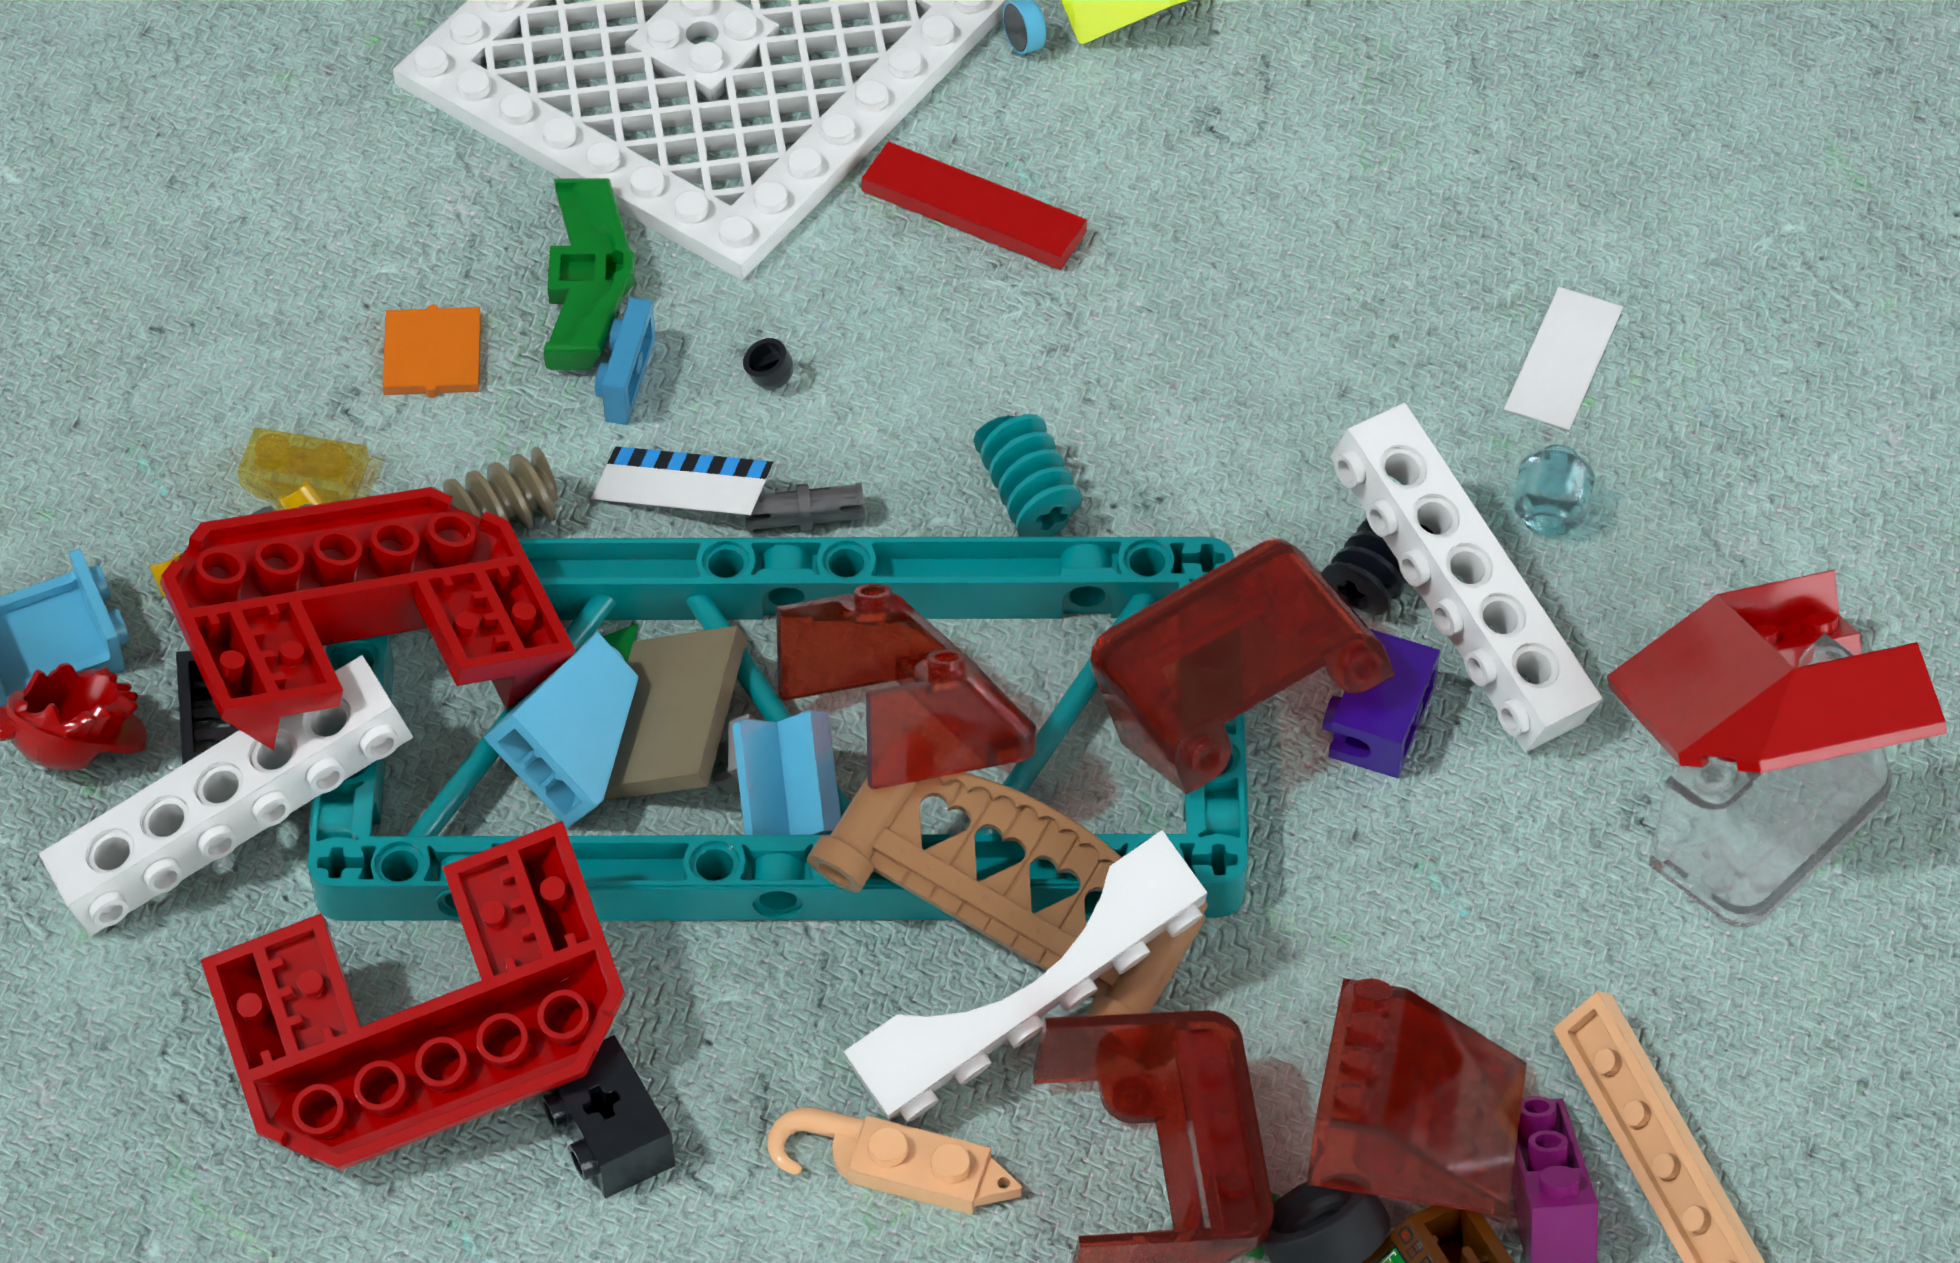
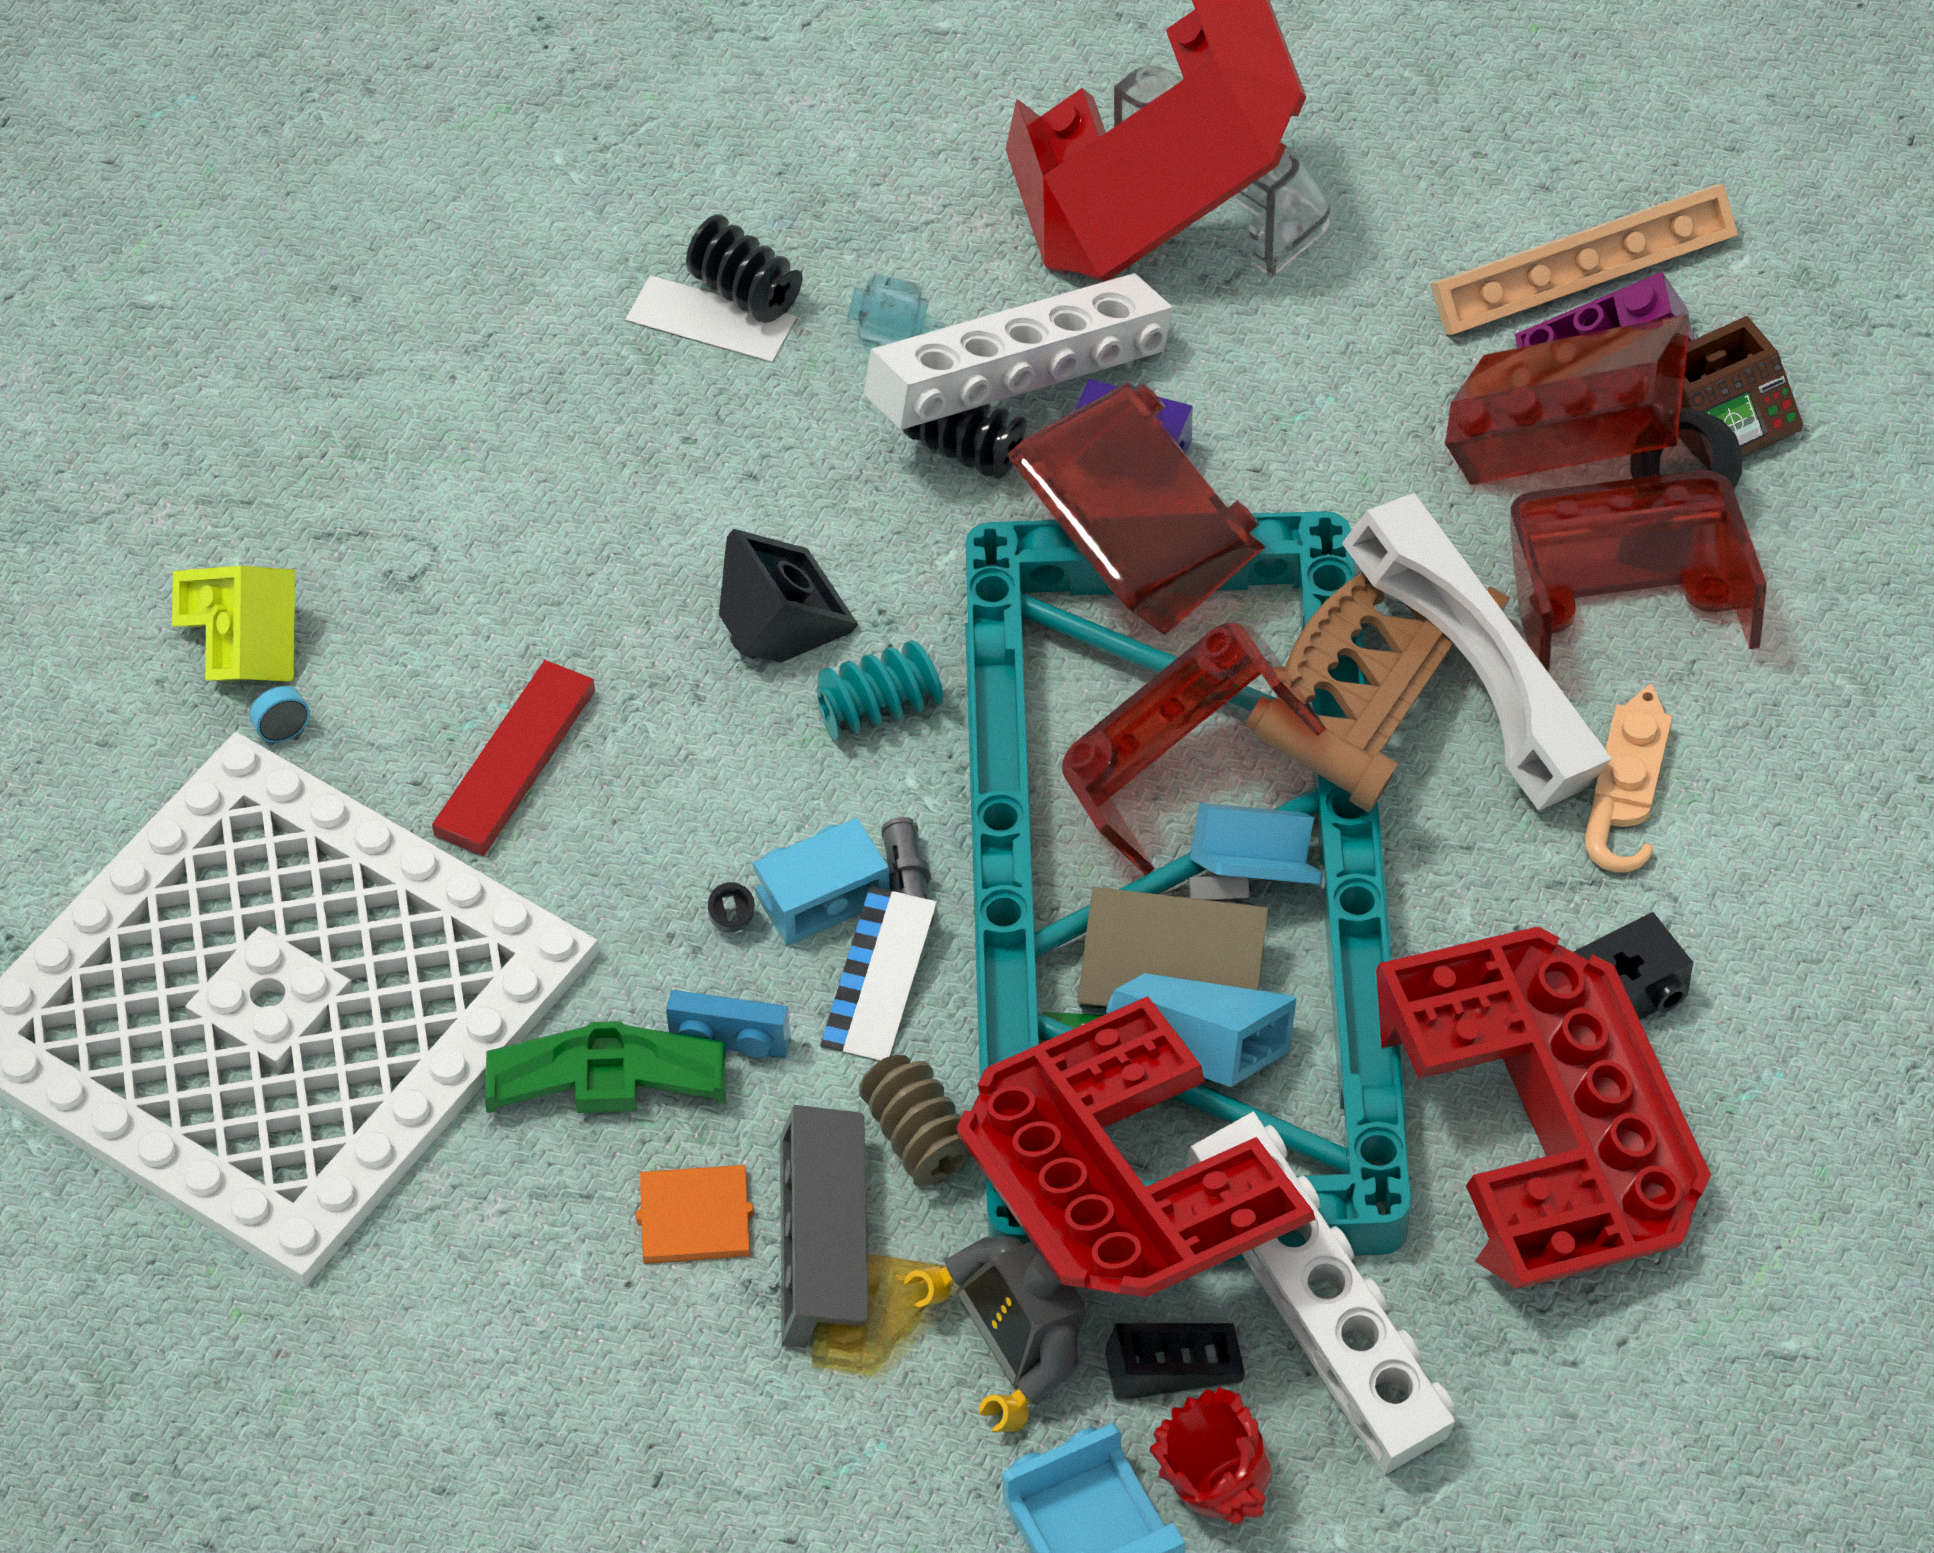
camera: 90 degrees left, 0 degrees up
none -> black piece [686,214,803,323]
none -> black slope [719,529,859,663]
none -> medium azure brick [753,817,890,946]
none -> dark grey panel [780,1105,868,1348]

